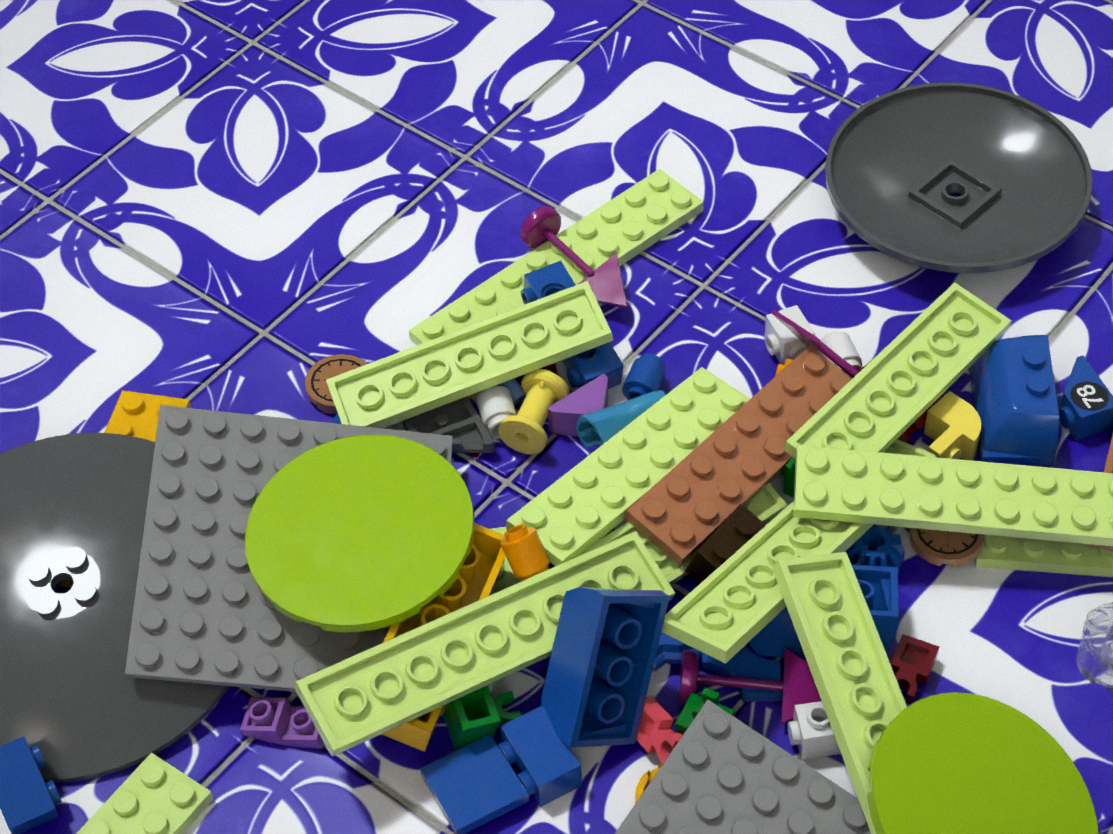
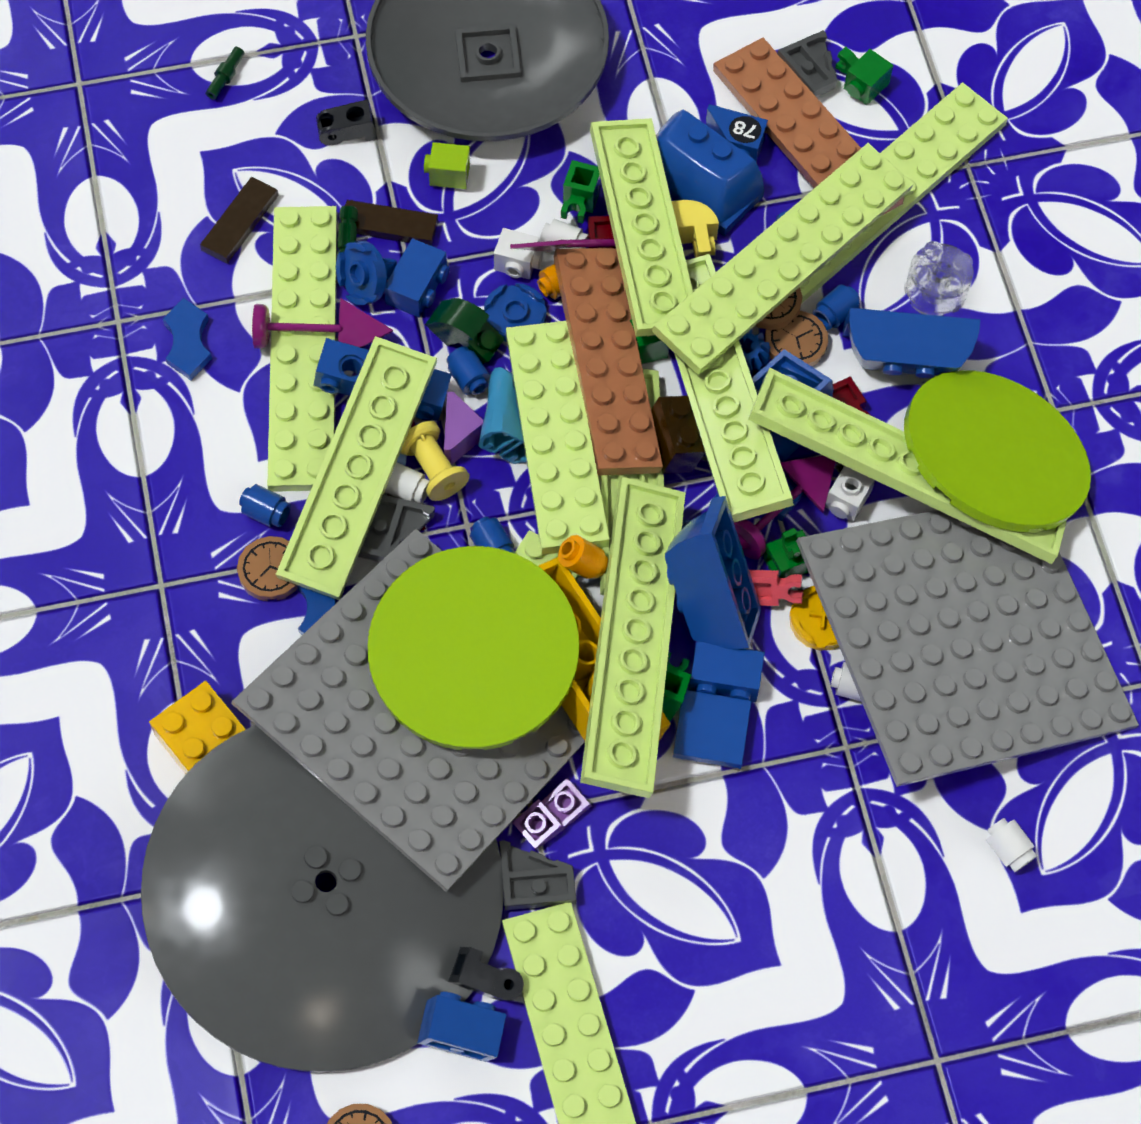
camera: 55 degrees left, 15 degrees up
none -> blue tile [162,297,212,381]
none -> dark brown tile [200,176,279,264]
none -> dark green bar [205,46,245,100]
none -> blue brick [239,484,291,528]
none -> black leg [316,99,378,145]
none -> blue tile [336,241,397,305]
none -> dark green axle [337,206,358,256]
none -> dark brown tile [341,200,438,246]
none -> blue brick [384,238,450,318]
none -> lime brick [424,142,470,189]
none -> dark green brick [425,298,505,364]
none -> black leg [448,947,524,1001]
none -> blue brick [469,517,516,554]
none -> blue tile [484,283,547,342]
none -> dark grey wing [499,840,576,910]
none -> green brick [561,160,602,223]
none -> medium nougat tile [764,311,828,367]
none -> blue brick [813,285,860,330]
none -> blue windscreen [842,308,980,378]

